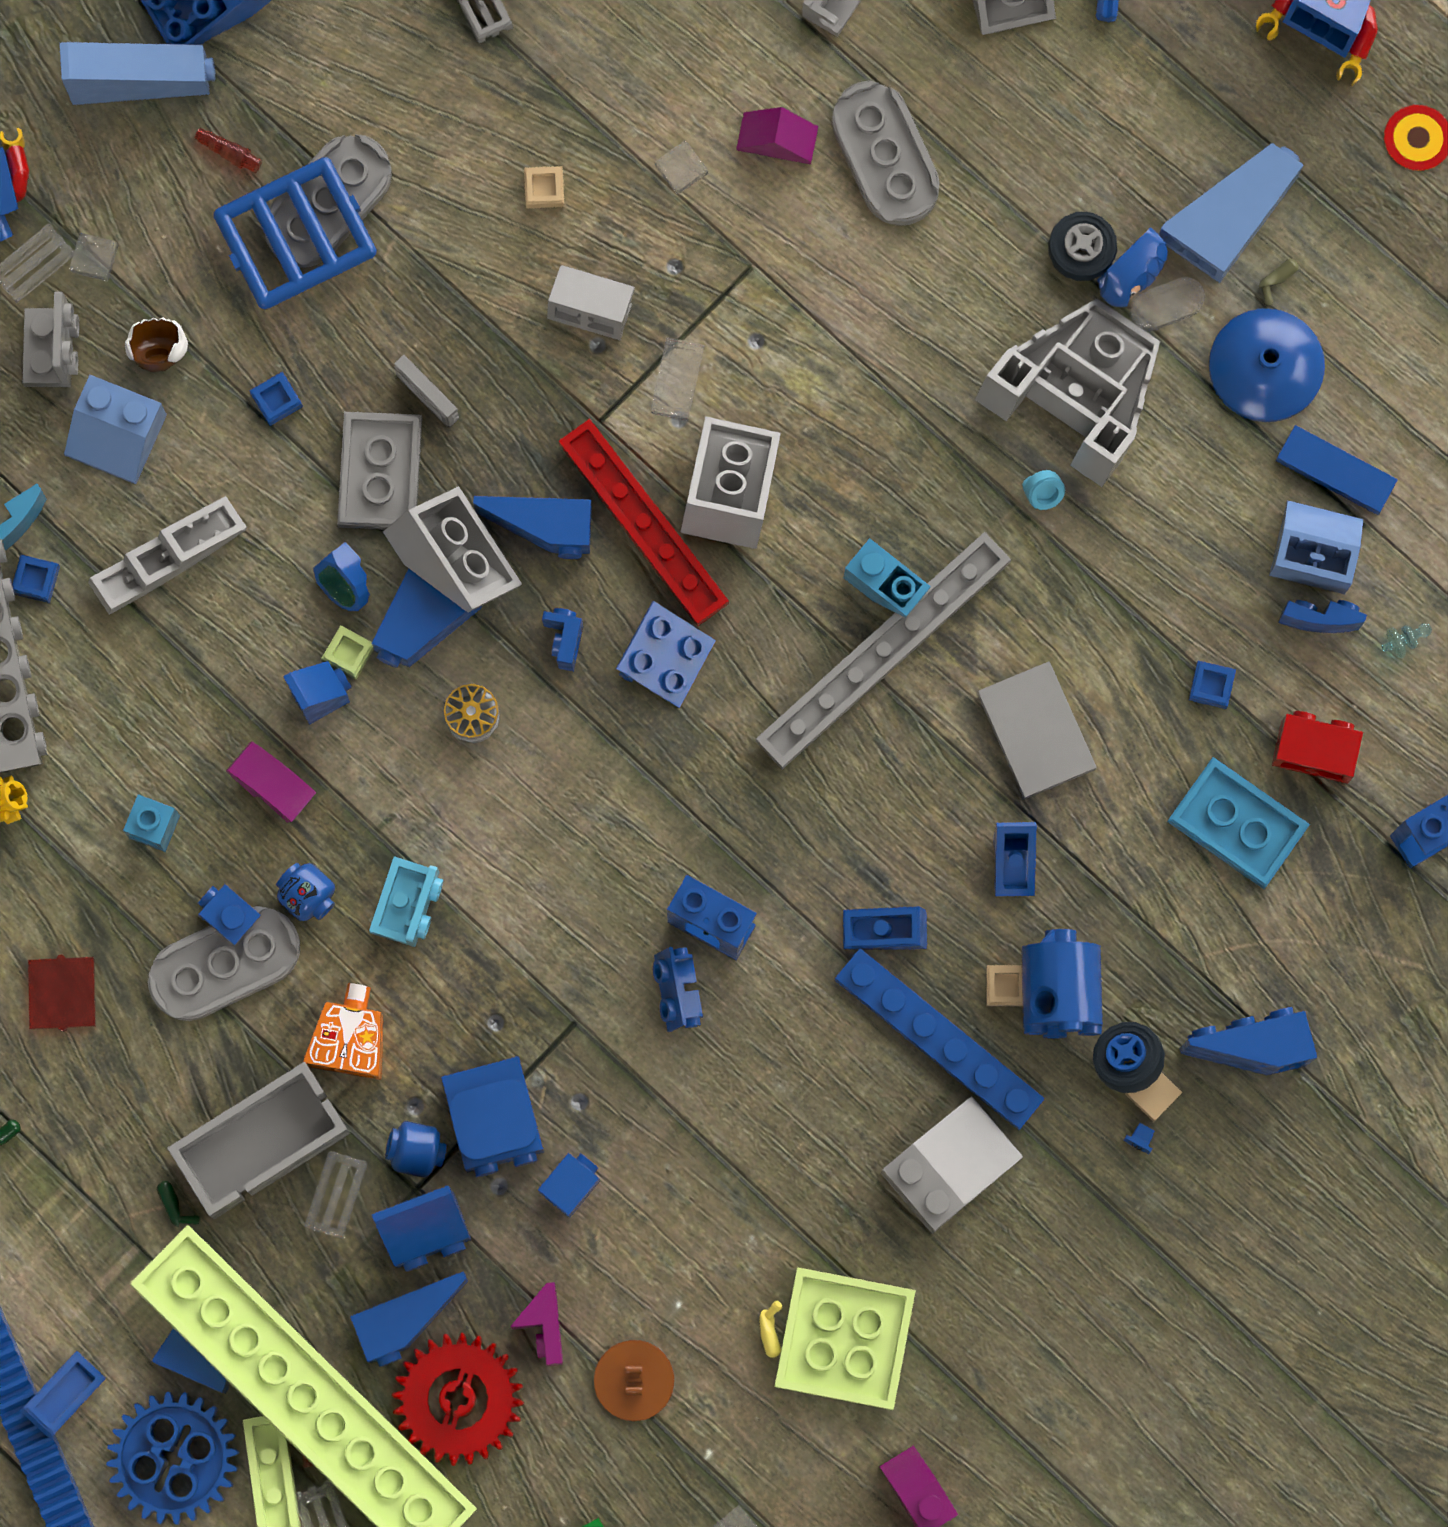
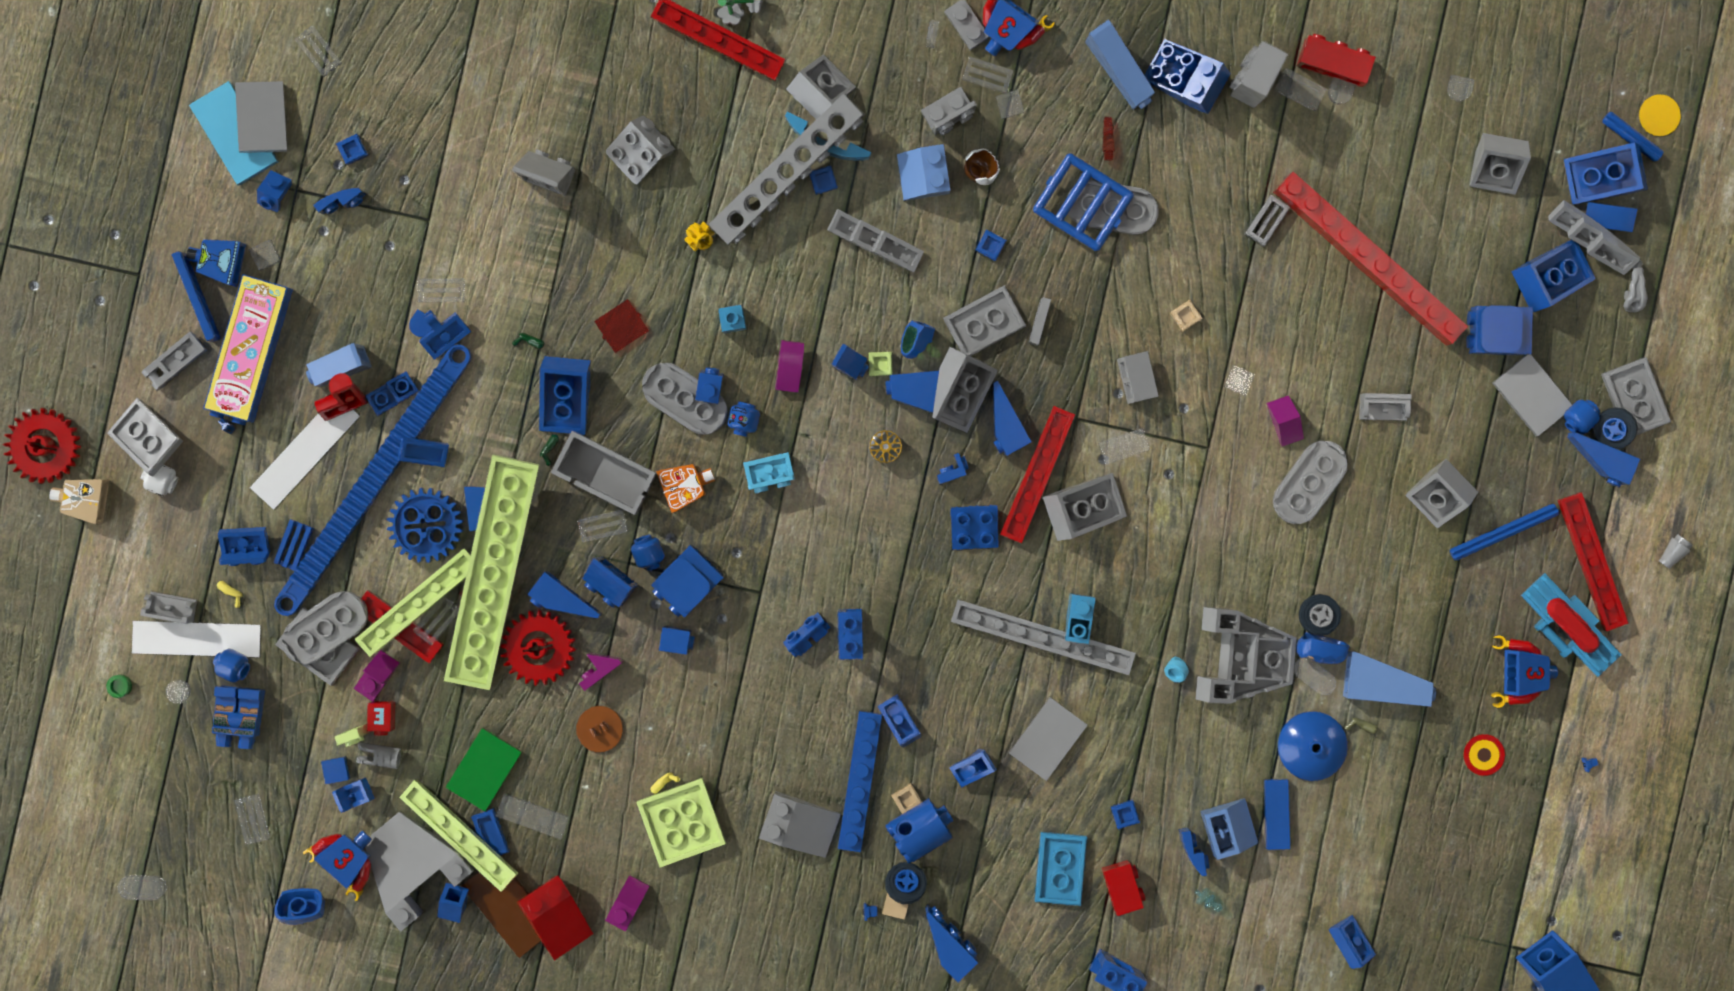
camera: 70 degrees right, 10 degrees up
none -> blue slope [539,356,591,435]

